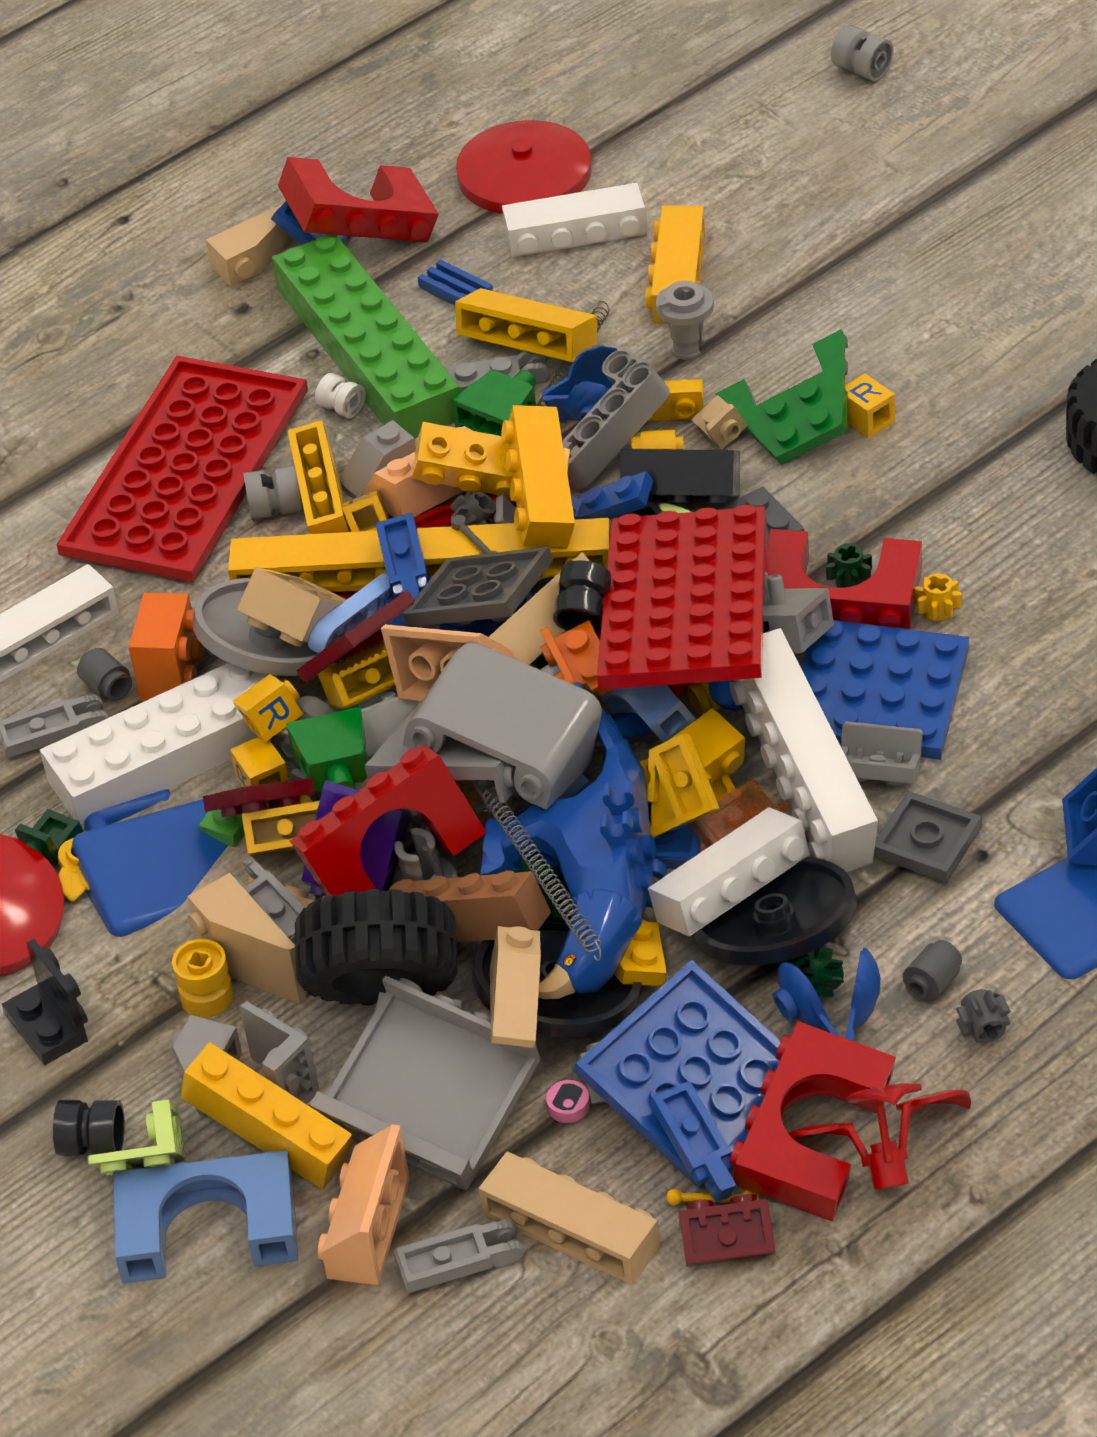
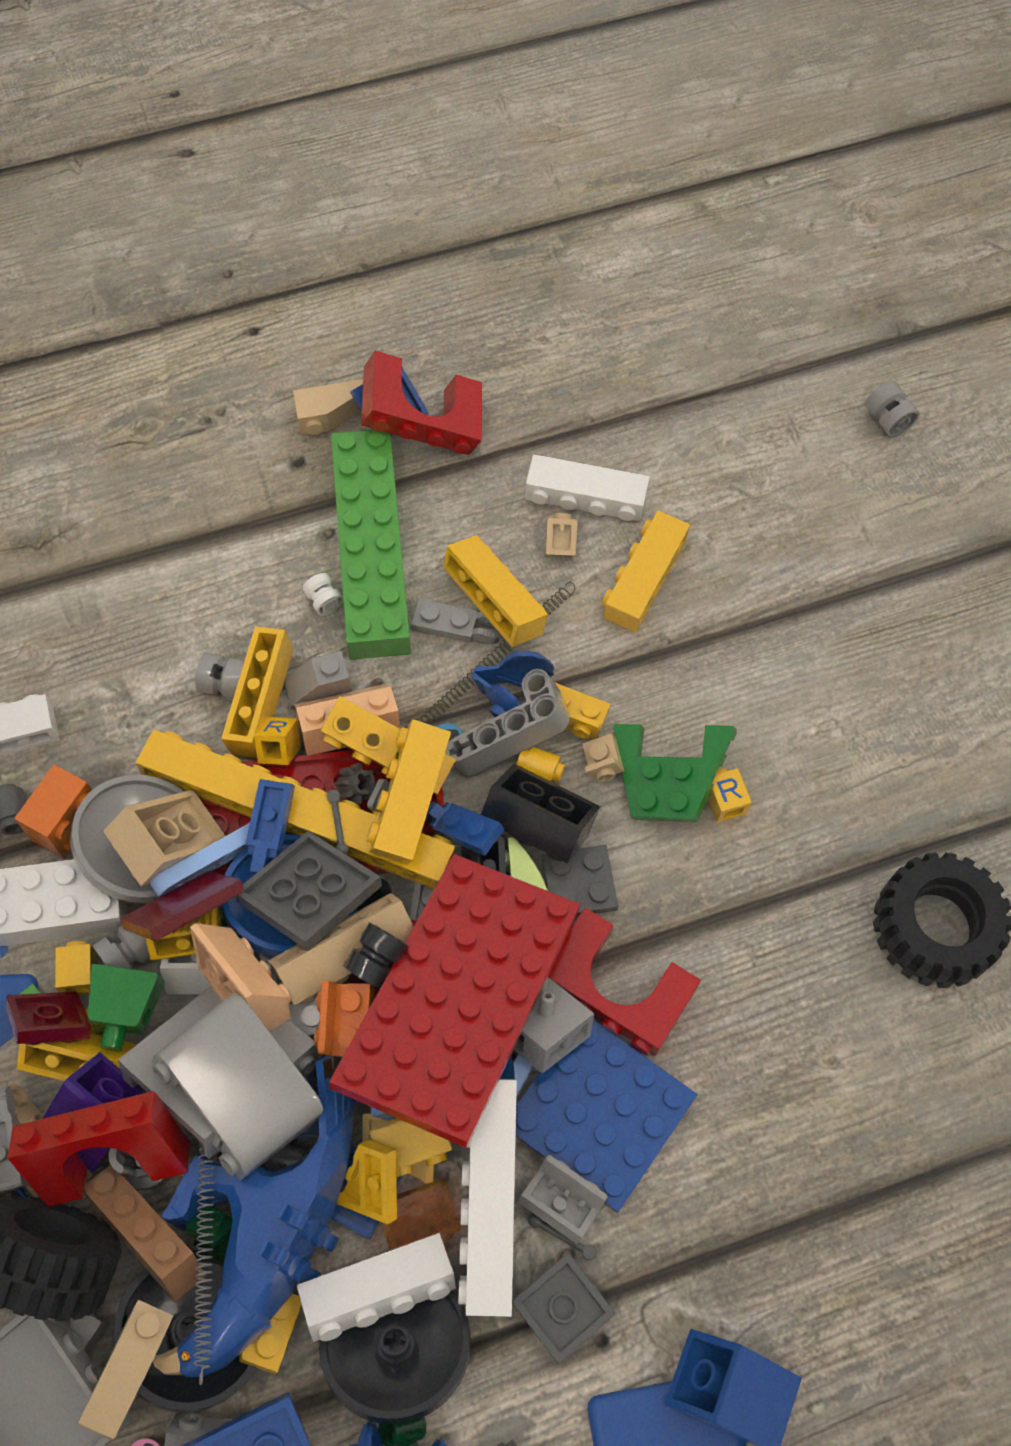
camera: 15 degrees right, 20 degrees up
red plate [56,355,308,582] -> none
yellow brick [232,674,303,742] -> none
blue tile [417,259,493,305] -> none
green torso [452,370,536,436] -> none
red dish [456,120,592,214] -> none
light grey piece [656,281,714,360] -> none
dark green gear [826,543,872,588] -> none
yellow gear [914,573,962,621] -> none
none -> dark grey hinge [528,1214,597,1260]
none -> tan bracket [545,513,578,557]

